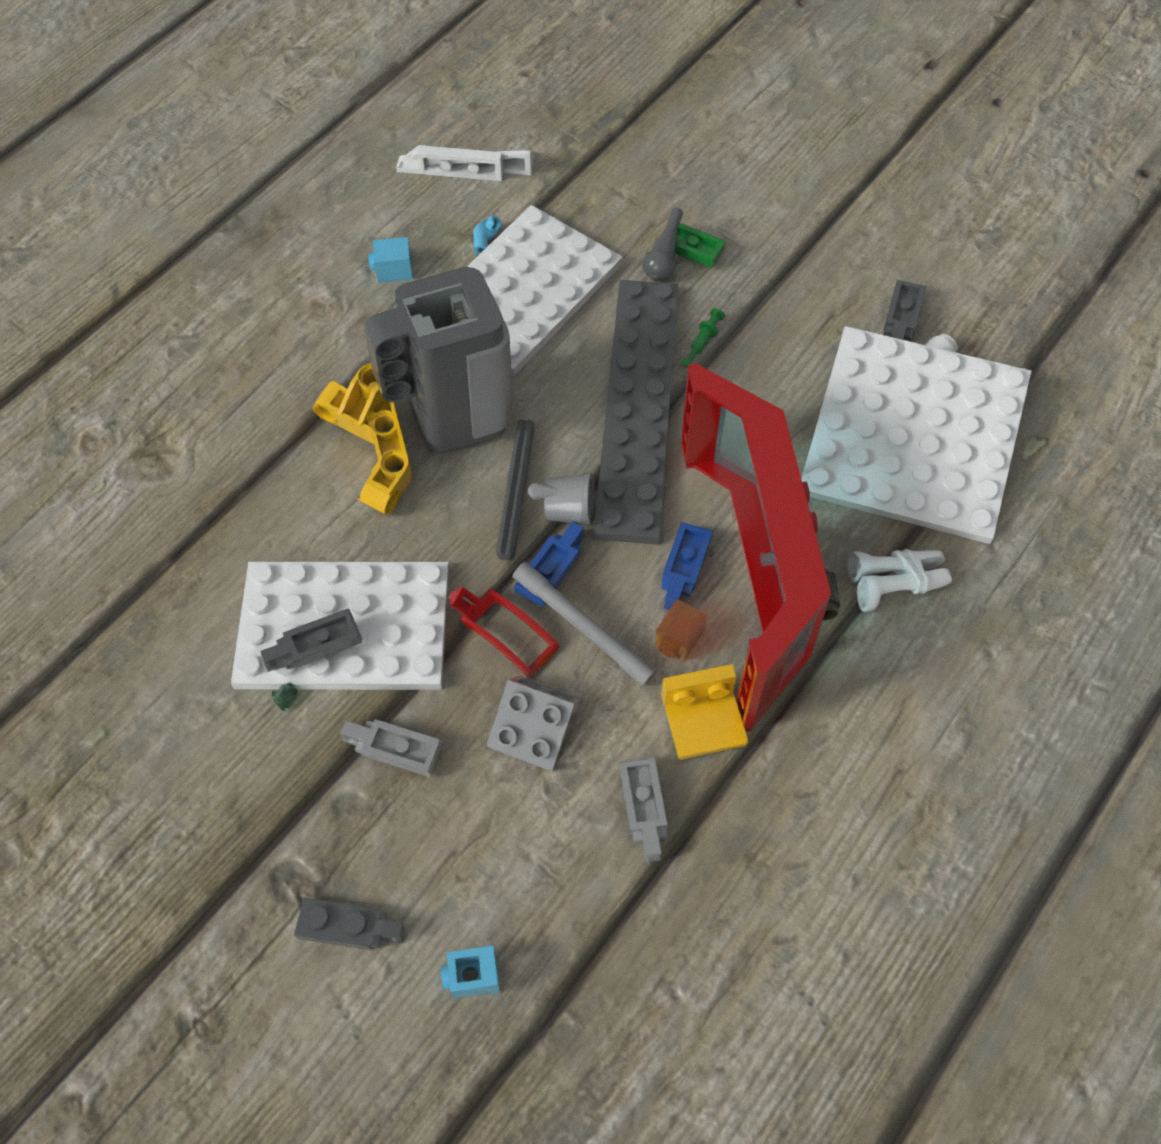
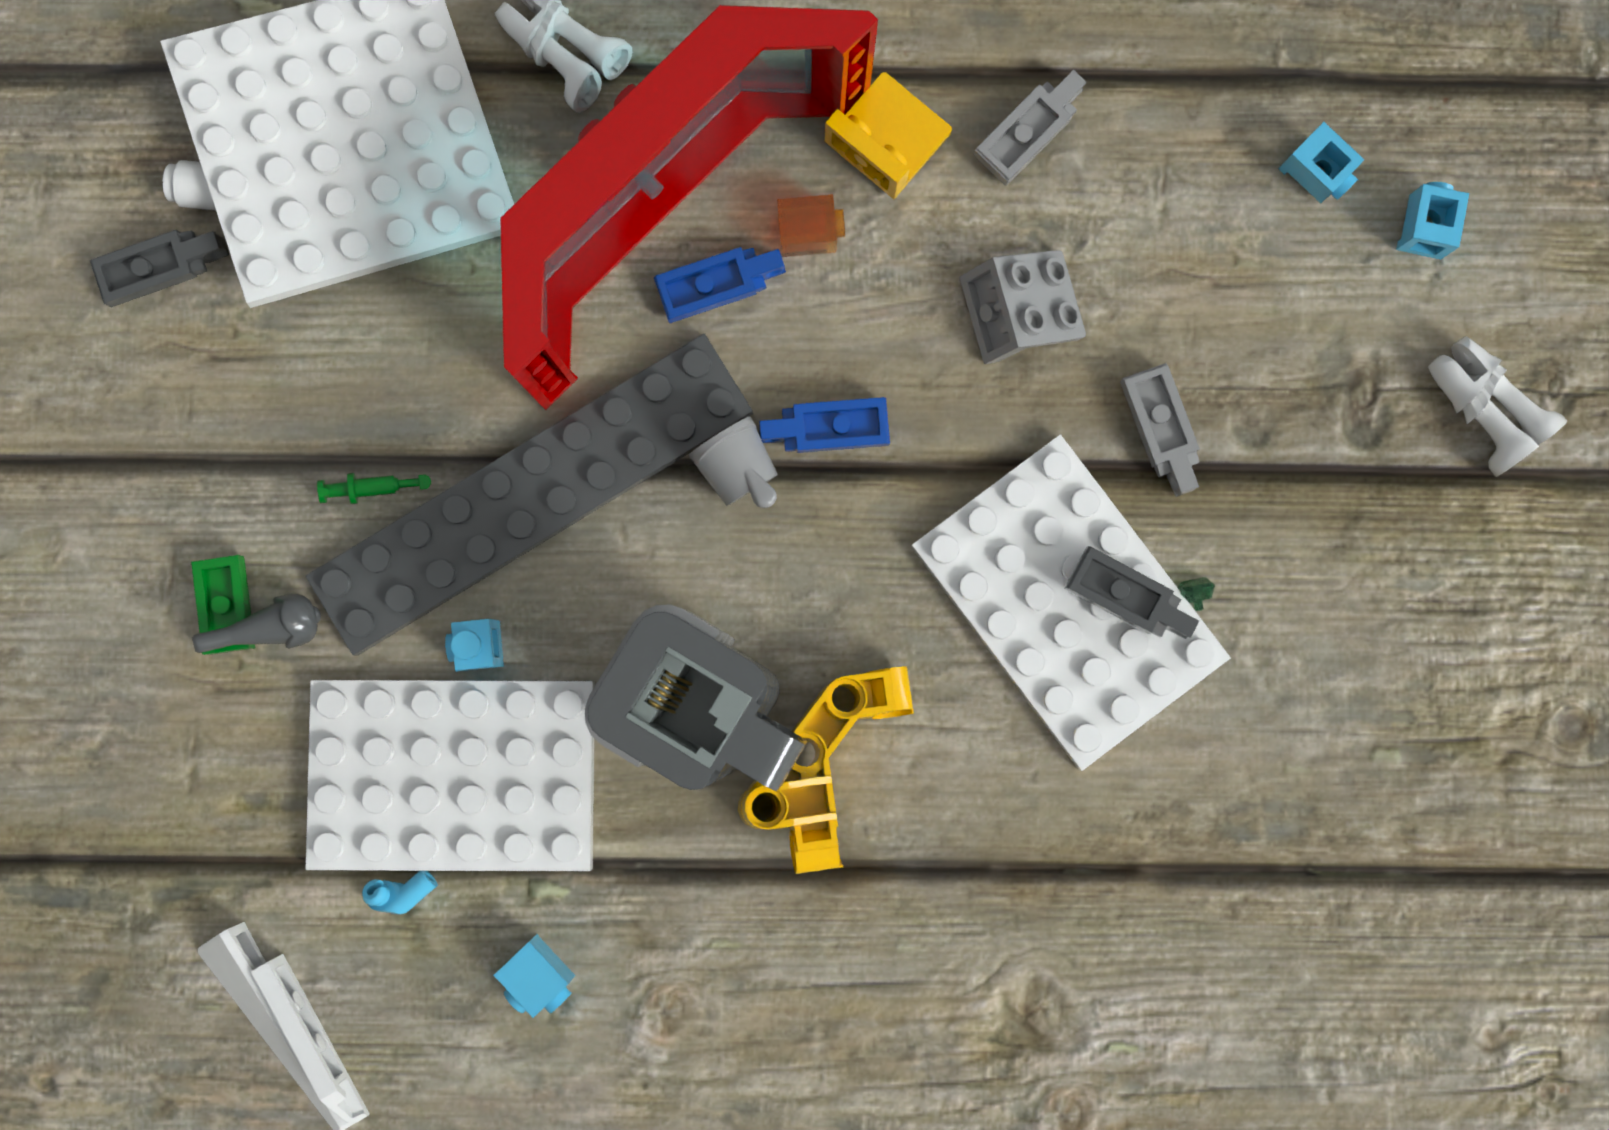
camera: 130 degrees left, 25 degrees up
dark grey hinge [294,897,405,950] -> none
red sword [448,586,560,677] -> none
dark grey axle [496,419,534,561] -> none
light grey piece [512,561,657,686] -> none
none -> medium azure brick [445,619,504,672]
none -> medium azure brick [1396,182,1470,260]
none -> white piece [1428,336,1567,477]

